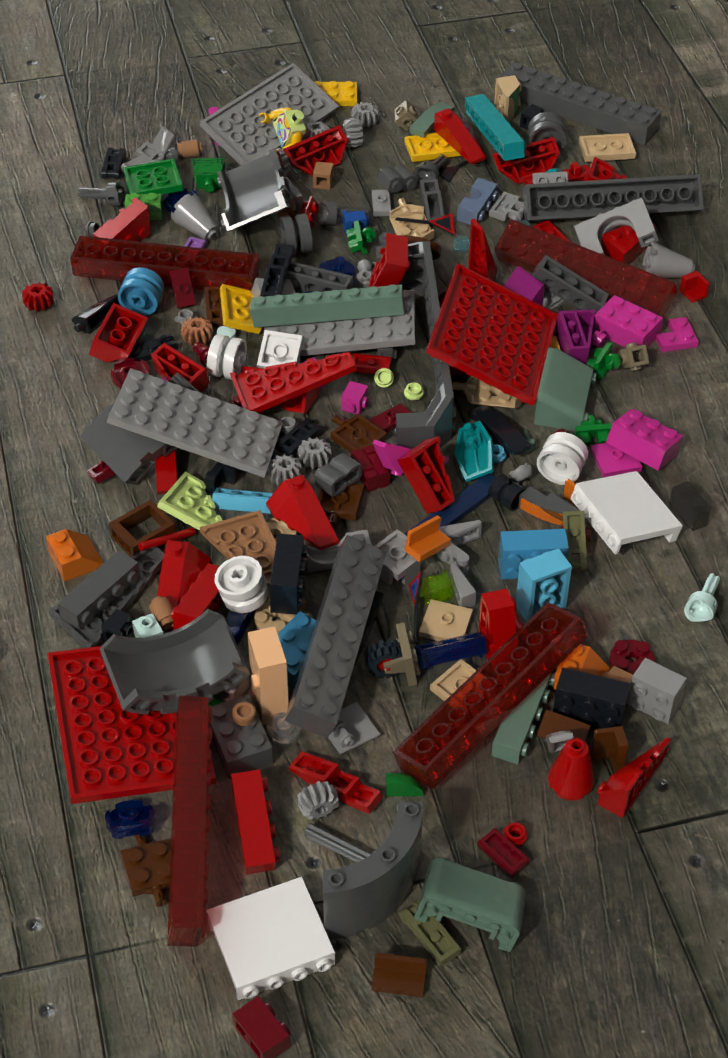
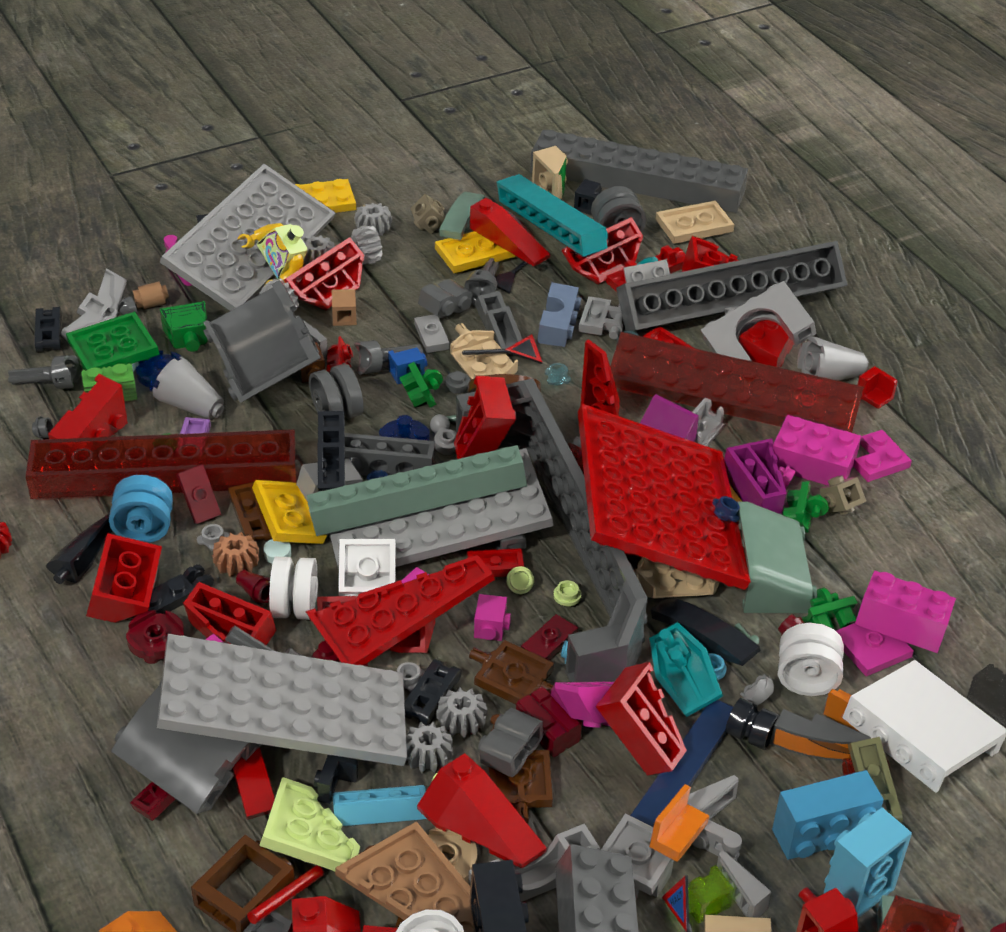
camera: 15 degrees left, 5 degrees down
dark grey brick [532,255,609,314] -> none
none -> dark blue plate [712,496,740,522]

